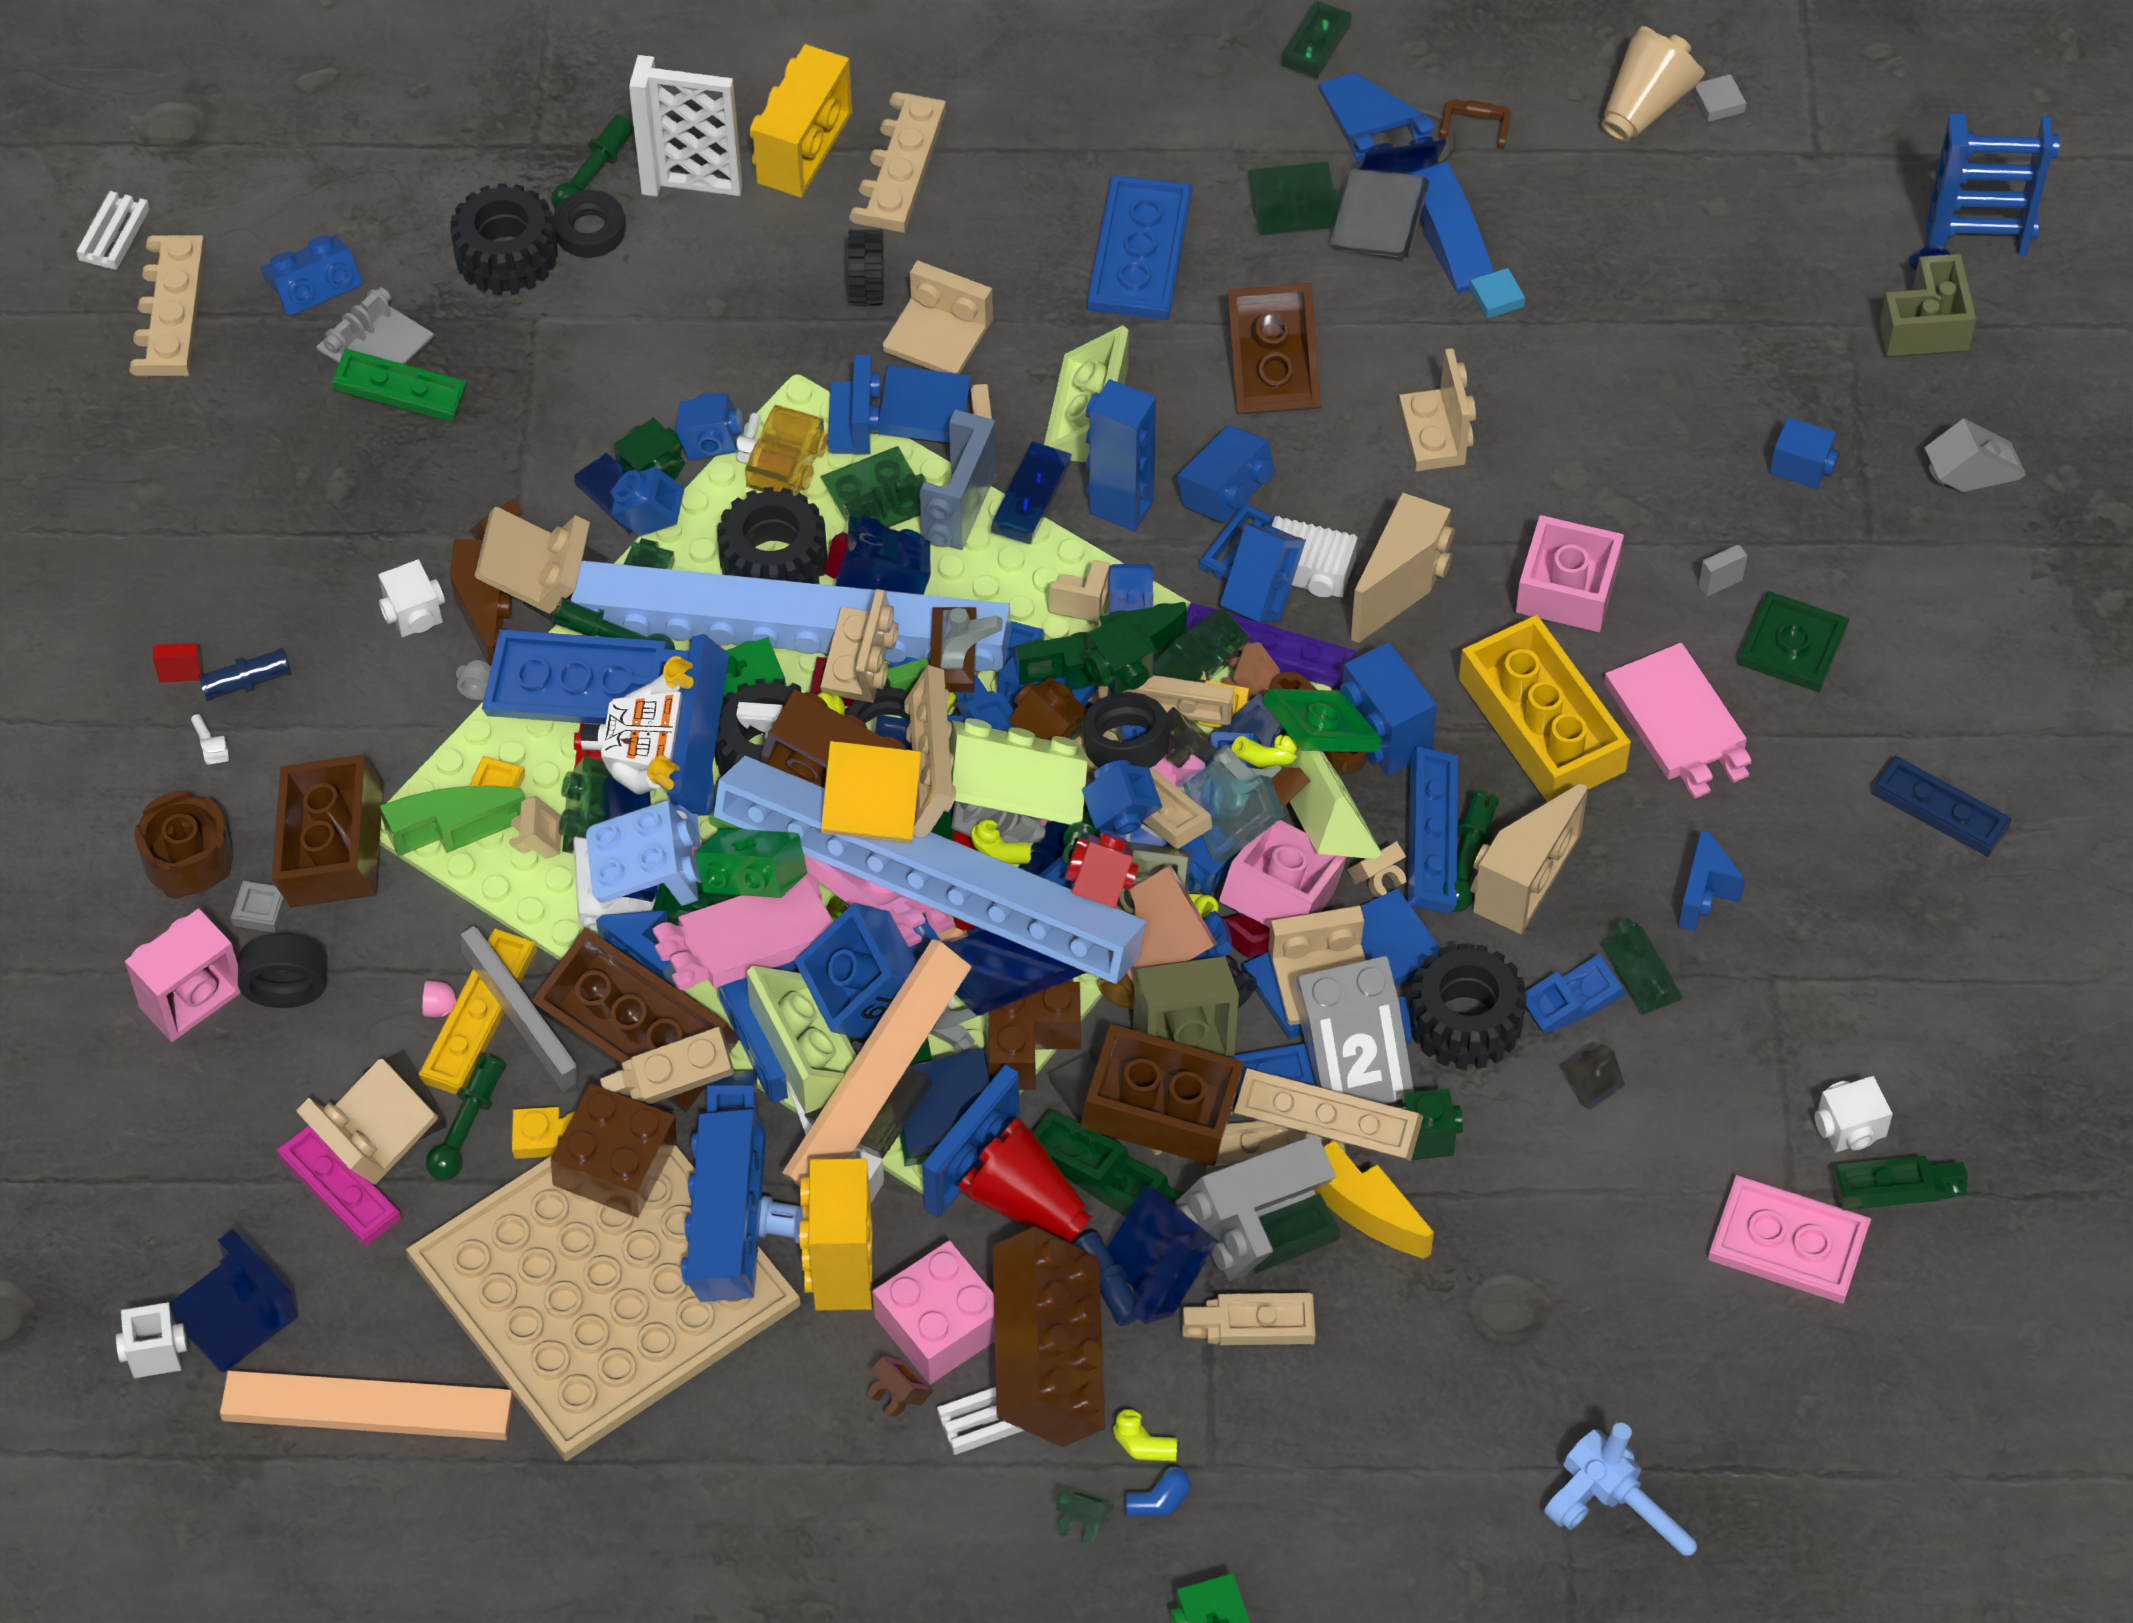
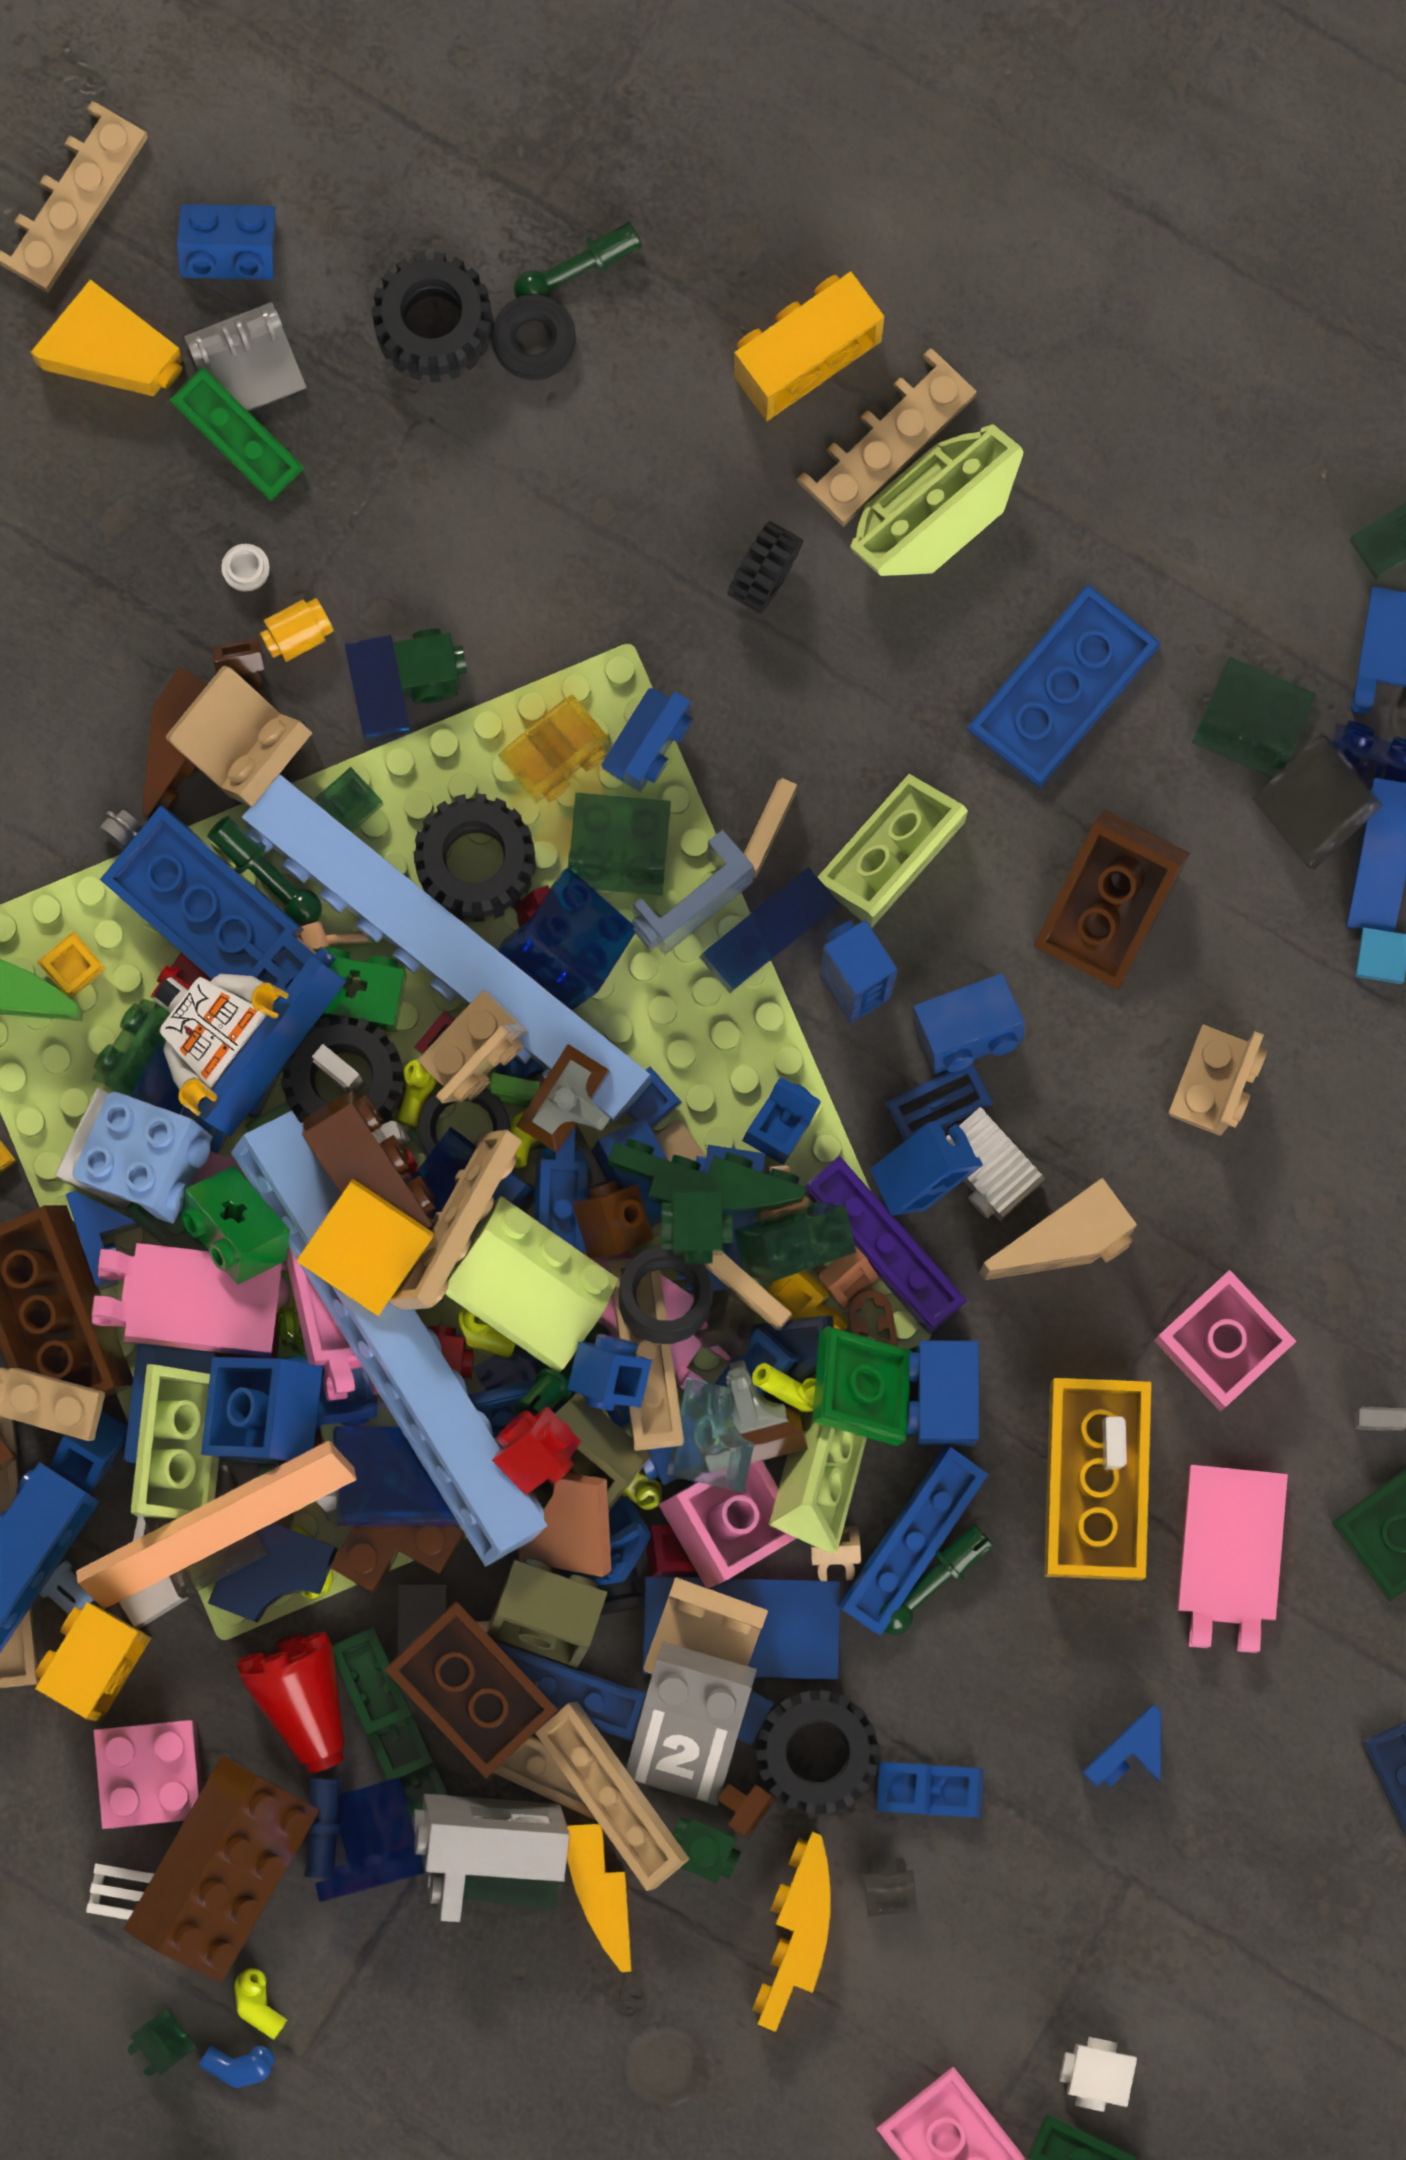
camera: 30 degrees right, 25 degrees up
white tile [76,191,150,270] -> none
white brick [378,559,445,637] -> none
tan tile [509,796,562,859] -> none
blue brick [610,467,685,536] -> none
white fence [629,55,743,196] -> none
blue brick [675,393,745,461] -> none
white hand [736,413,764,466] -> none
reddish brown tile [867,1356,933,1417] -> none
blue tile [877,365,971,443] -> none
tan bracket [883,260,993,374] -> none
blue tile [922,1065,1020,1218] -> none
tan panel [1049,560,1110,622] -> none
tan hinge [1182,1293,1315,1345] -> none
tan slope [1471,783,1588,935] -> none
clear green hinge [1601,919,1683,1015] -> none
none -> yellow slope [31,280,183,396]
none -> white plate [222,544,270,592]
none -> yellow brick [260,598,334,662]
none -> reddish brown tile [717,1783,776,1840]
none -> yellow slope [752,1832,830,2032]
none -> yellowish green wedge [850,424,1024,576]
none -> white tile [1102,1417,1127,1470]

